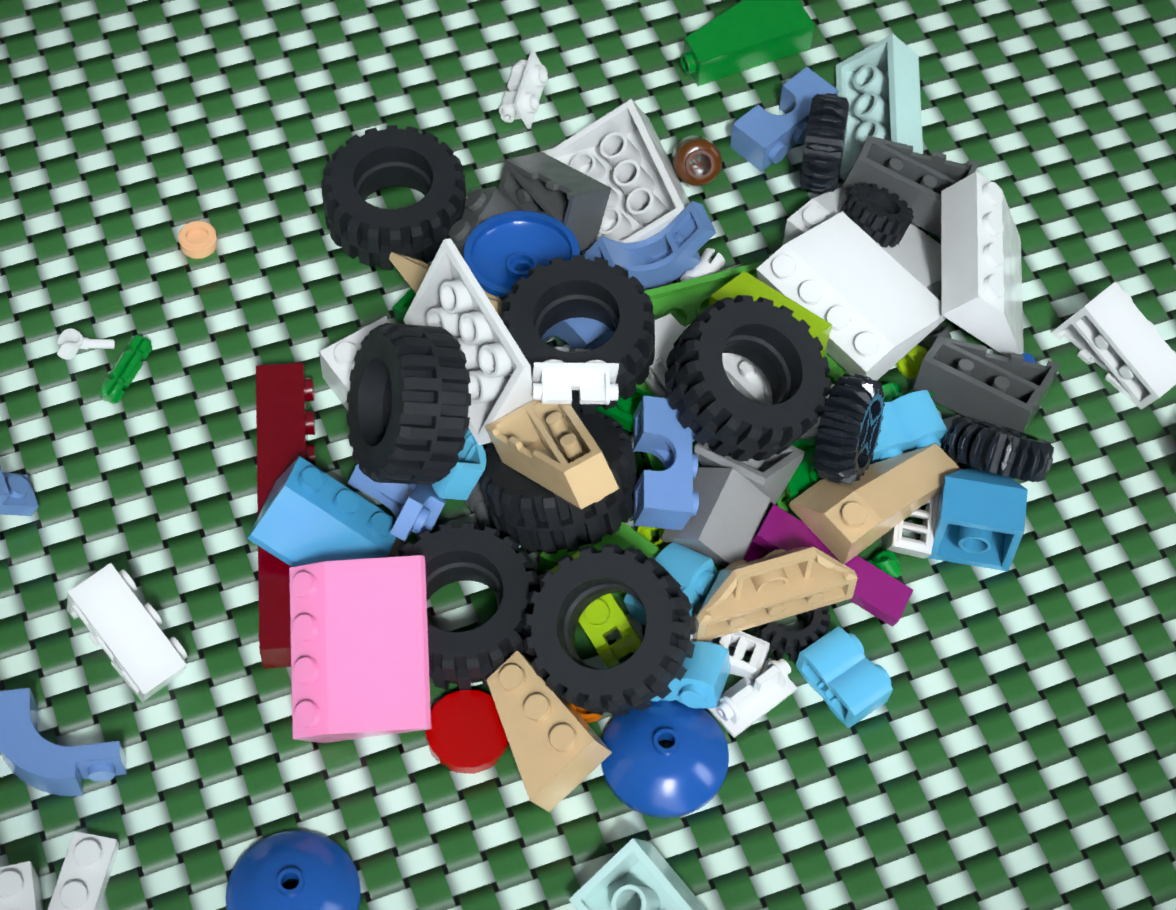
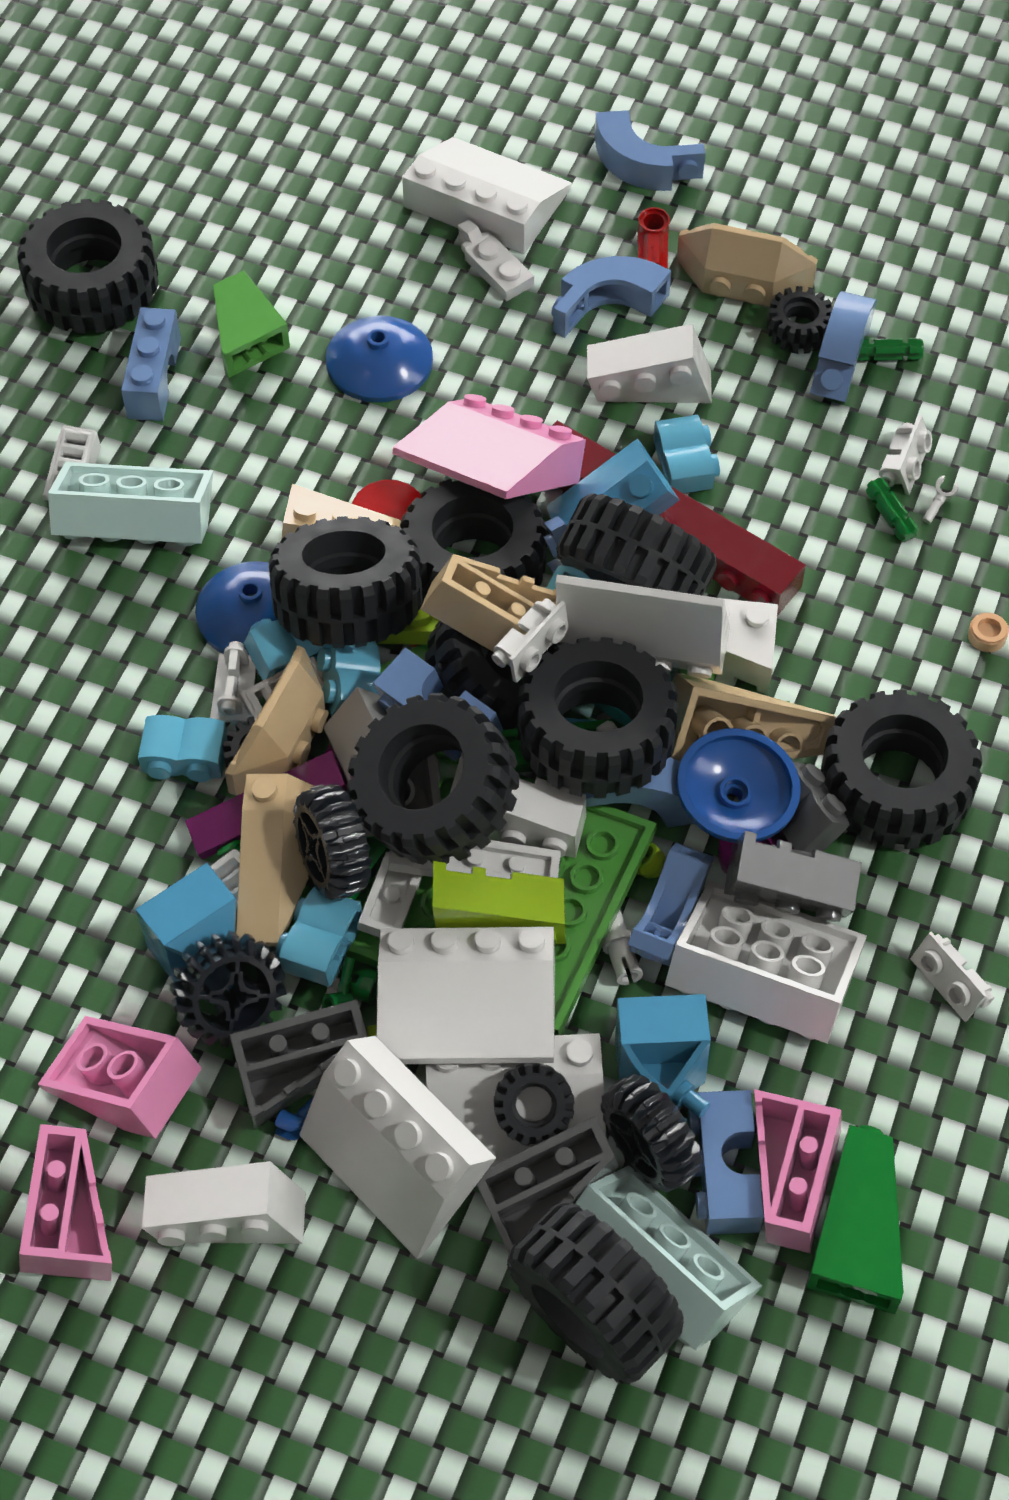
camera: 135 degrees right, 0 degrees up
reddish brown head [671,135,722,186] -> none
none -> bright pink slope [38,1016,202,1139]
none -> black tyre [507,1203,684,1384]
none -> dark azure piece [615,994,711,1118]
none -> medium azure brick [653,415,720,493]
none -> bright pink wedge [754,1089,841,1253]
none -> white hinge [879,415,932,495]

